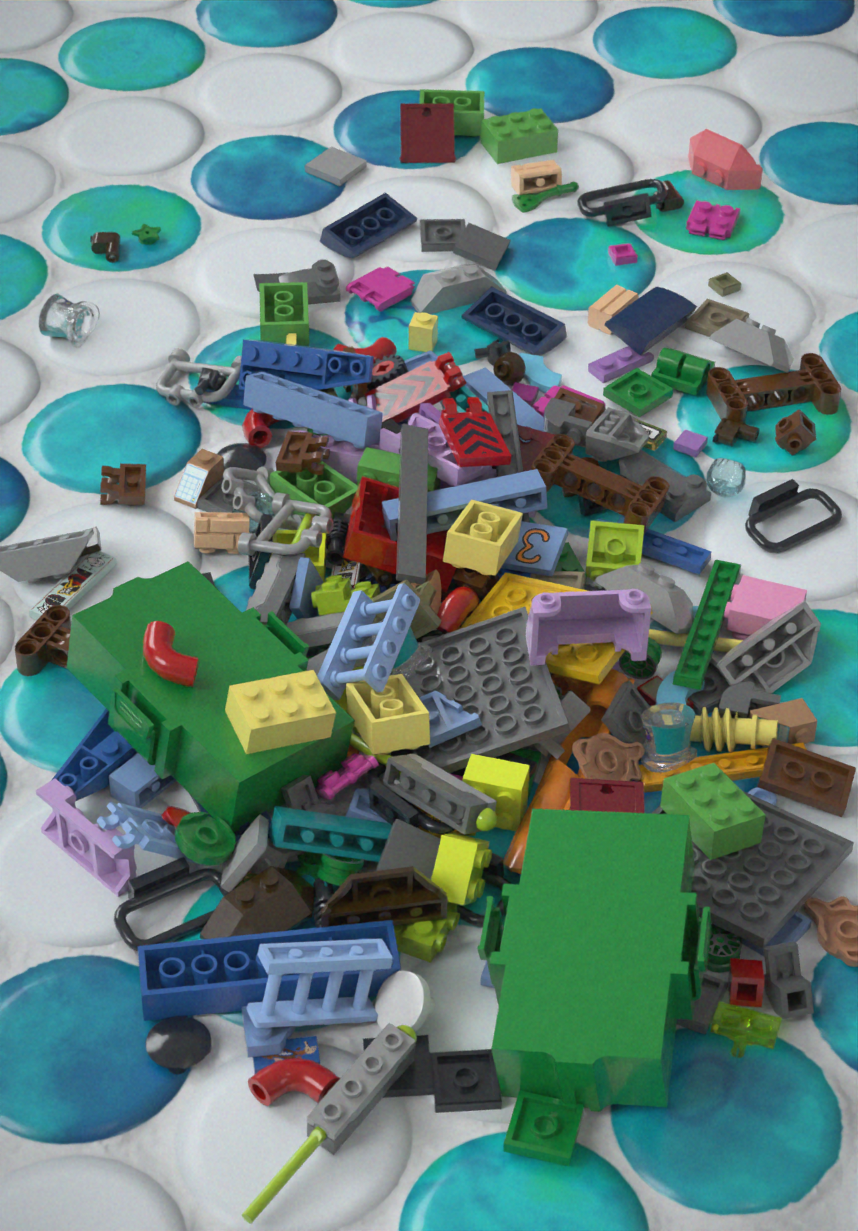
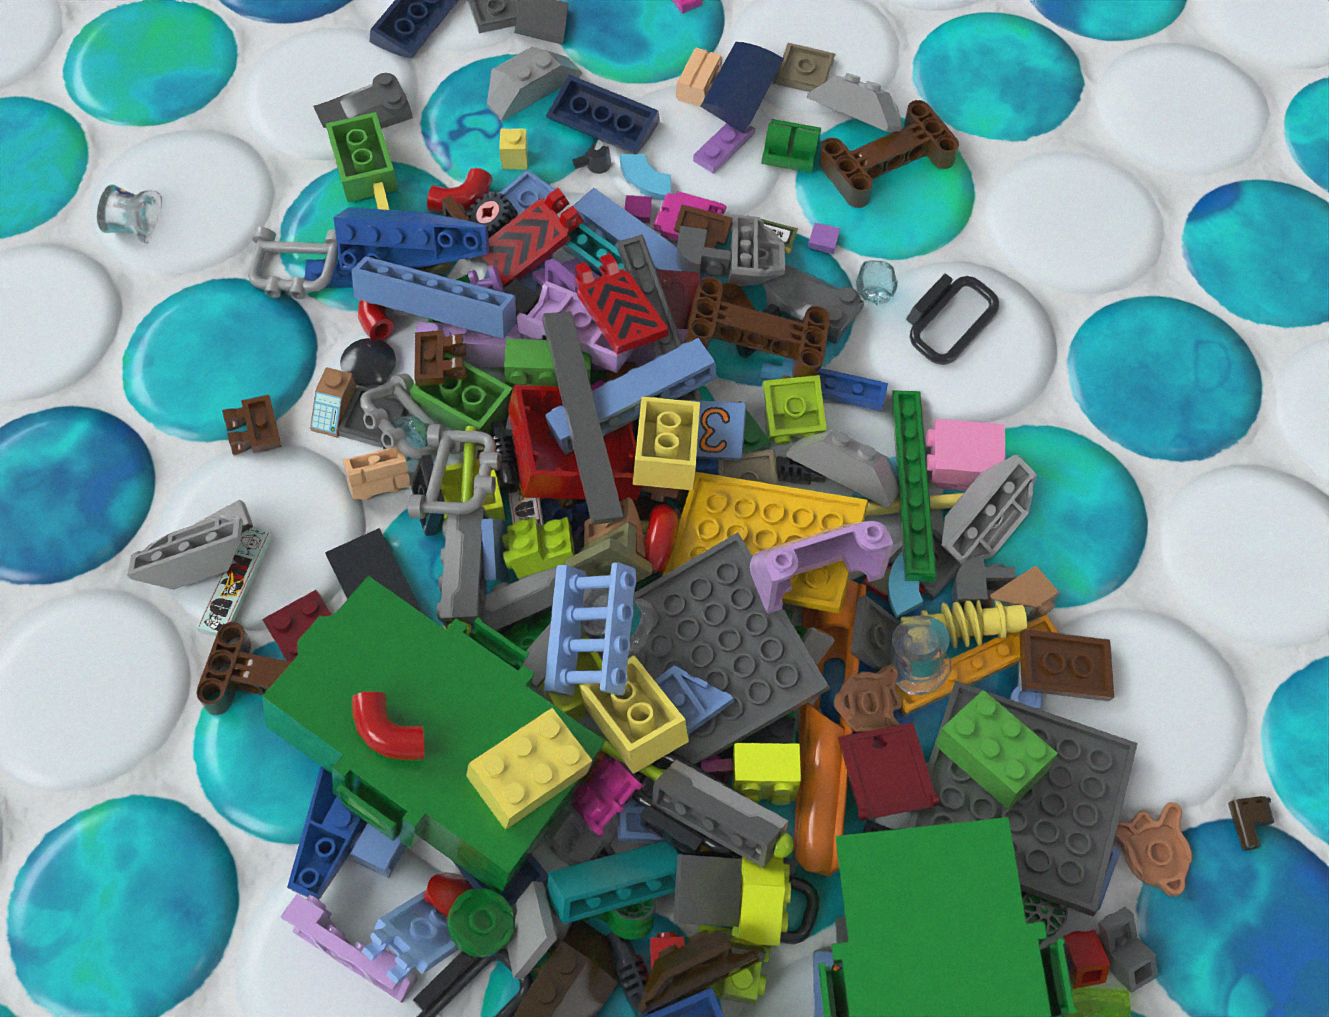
camera: 15 degrees left, 20 degrees up
dark brown piece [90,232,121,263] -> none
green plate [132,224,161,245] -> none
black piece [195,367,227,395] -> none
dark pink plate [346,267,415,311] -> none
dark brown cone [493,352,526,386] -> none
green plate [603,368,673,417] -> none
olive tile [708,272,742,297] -> none
dark brown piece [713,418,760,447] -> none
reddish brown brick [775,409,817,456] -> none

